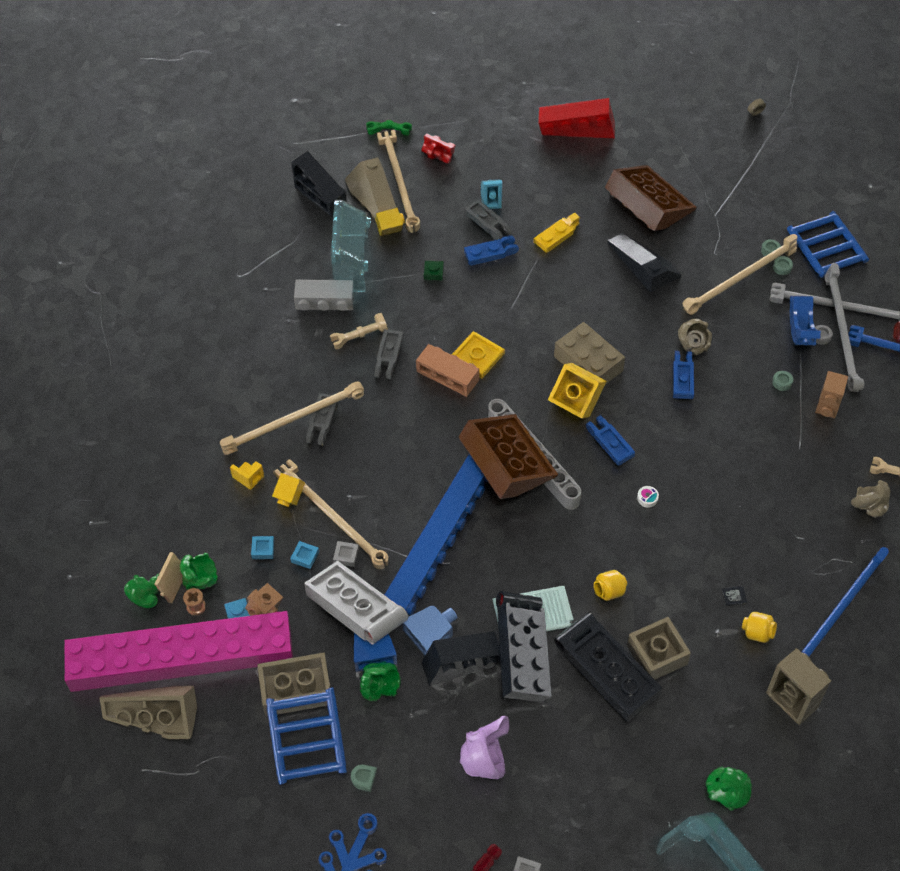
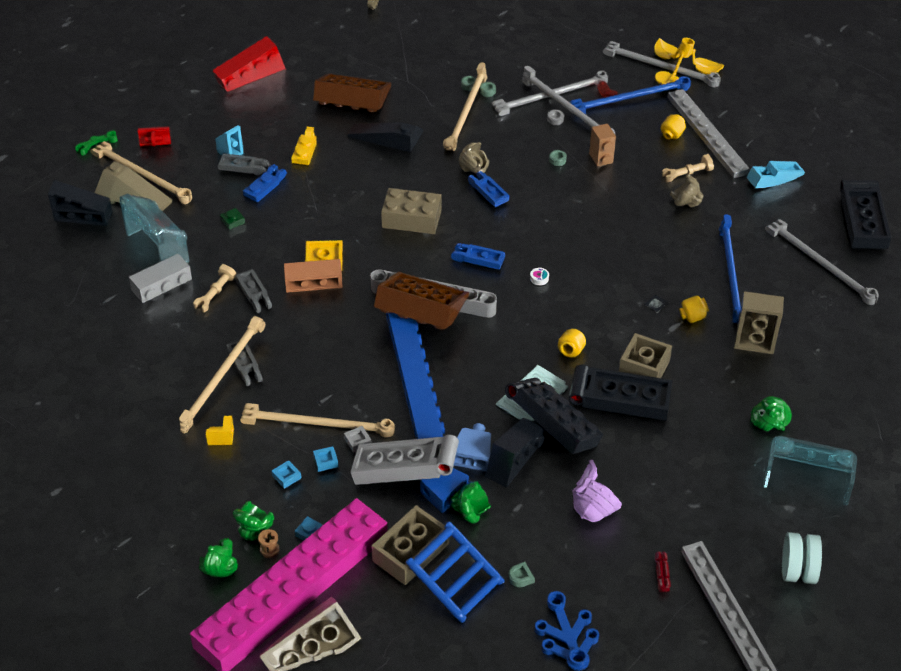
camera: 40 degrees left, 10 degrees down
tan piece [155,552,183,603] -> none
medium nougat brick [245,583,283,616] -> none
yellow brick [272,473,305,507] -> none
yellow brick [375,208,405,236] -> none
yellow brick [548,363,607,419] -> none
blue bar [787,211,869,278] -> none
blue arch [790,296,821,345] -> none

